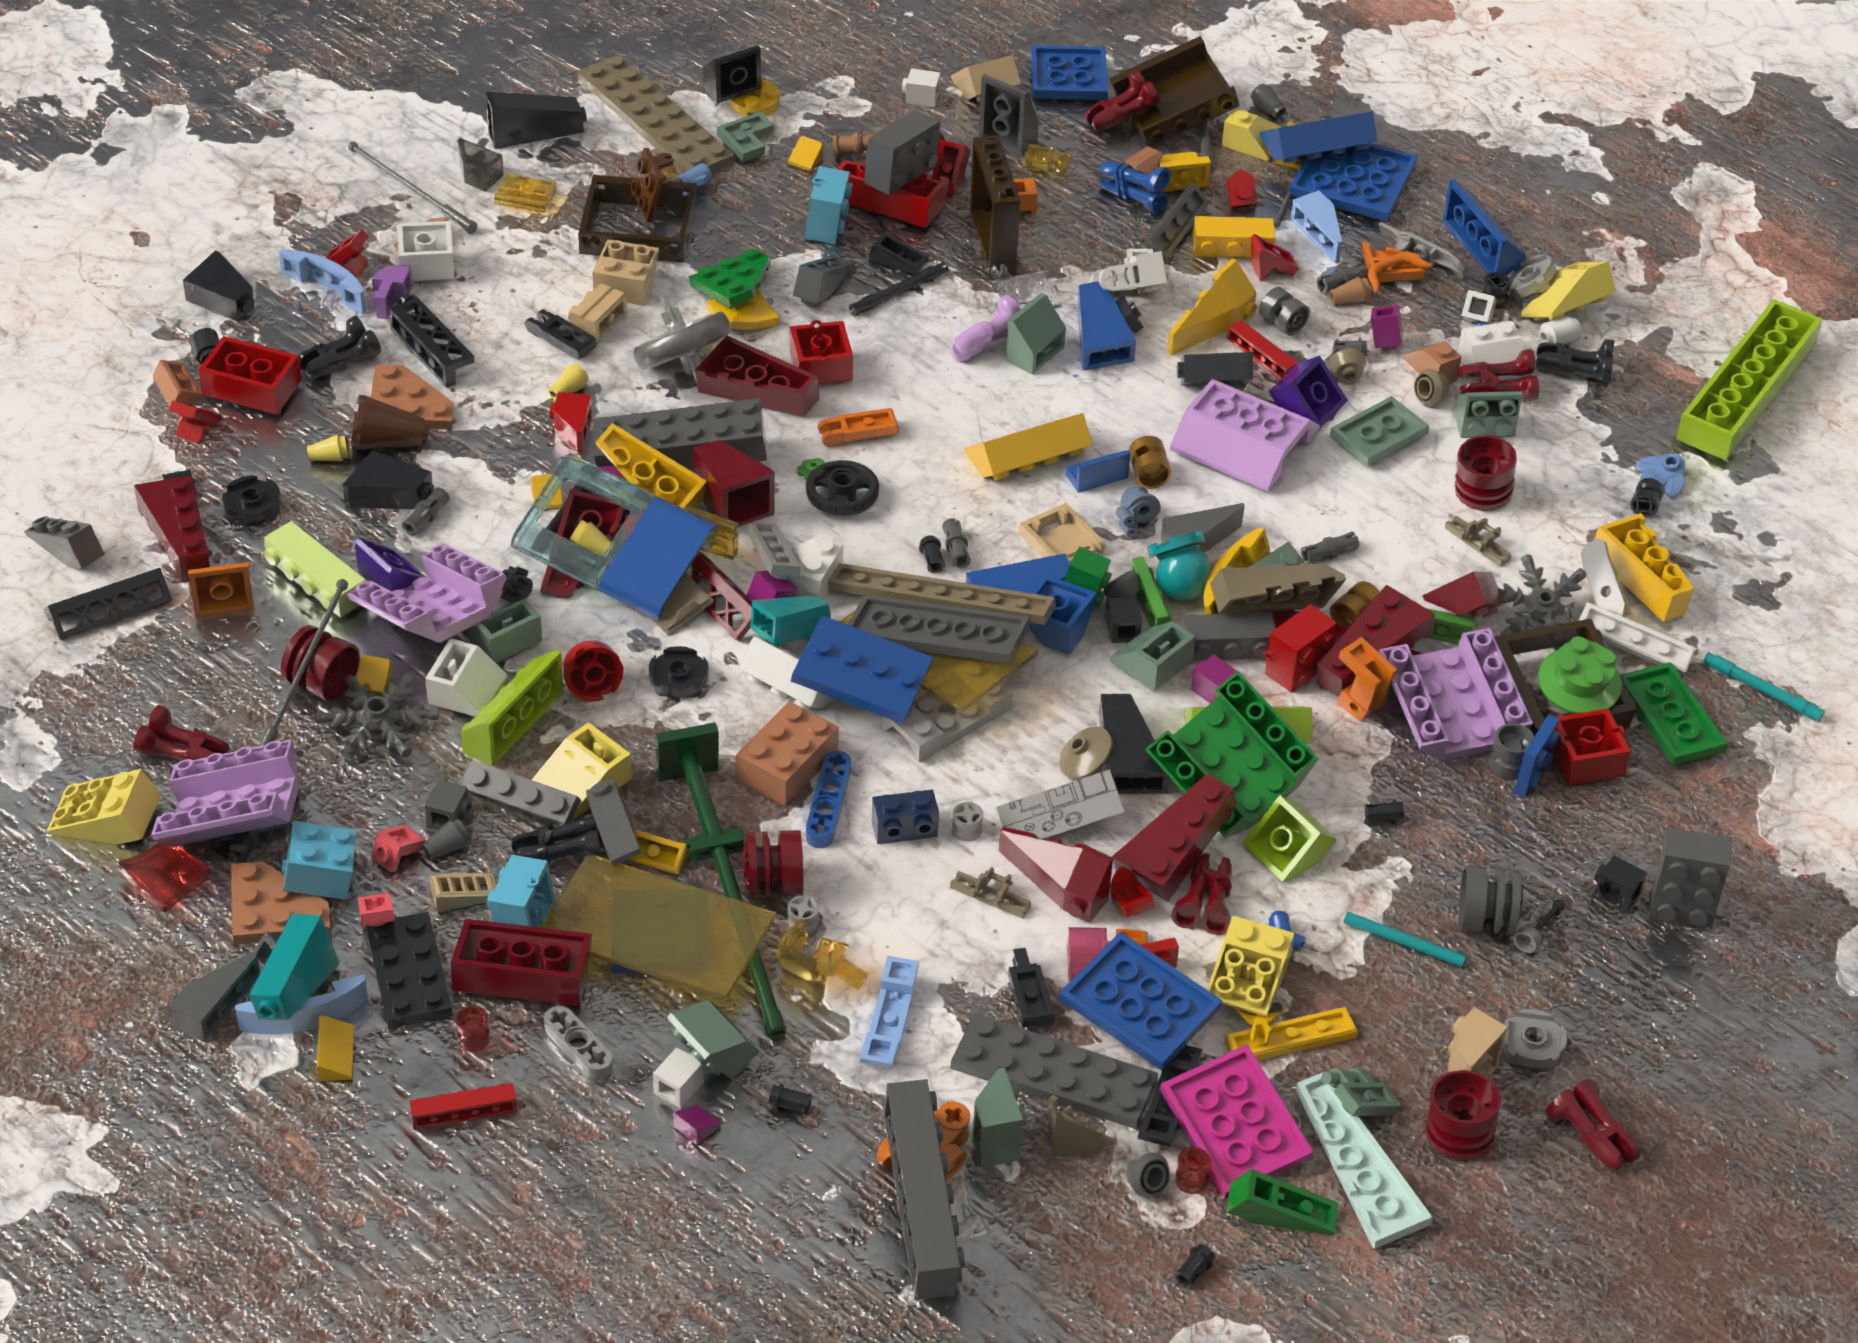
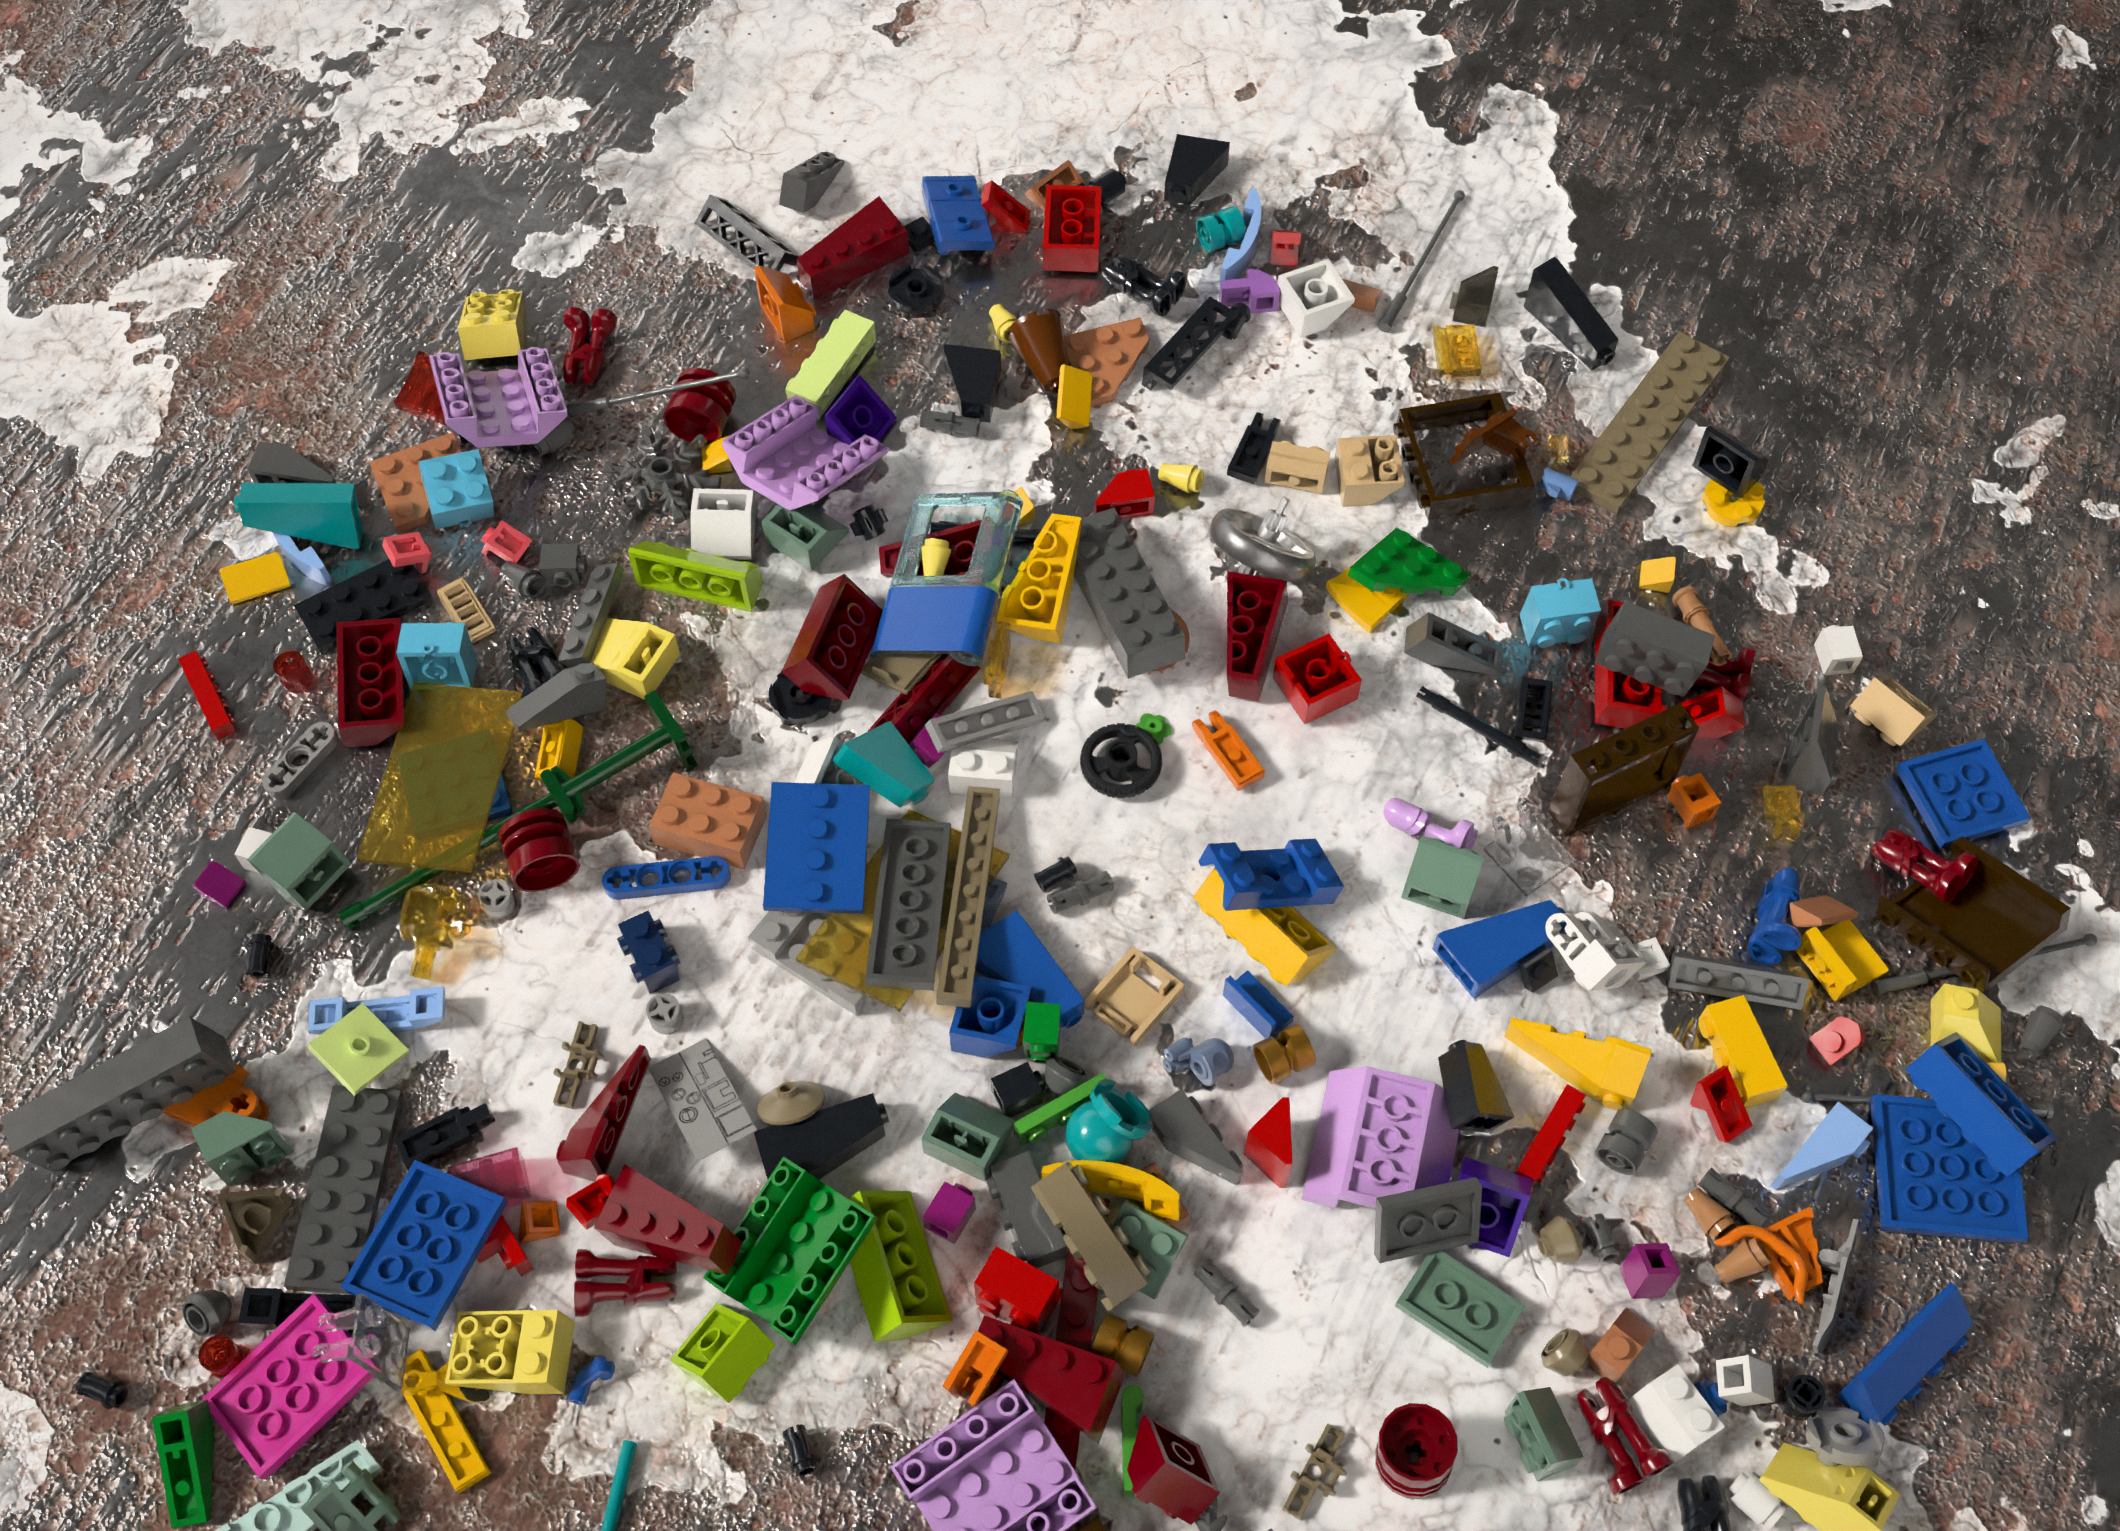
camera: 75 degrees right, 15 degrees up
red cylinder [562,640,624,702] -> none
dark red slope [693,440,775,532] -> none
sand green plate [717,111,774,162] -> none
none -> yellowish green plate [308,1003,409,1096]
none -> clear plate [312,1293,410,1391]
none -> dark red slope [781,574,883,701]
none -> blue container [921,176,995,255]
none -> yellow slope [1056,364,1093,429]
none -> teal wheel [1196,206,1246,253]
none -> blue piece [1198,838,1344,911]
none -> red slope [1244,1097,1293,1188]
none -> dark grey plate [1374,1177,1482,1263]
none -> medium nougat cone [1714,1237,1772,1284]

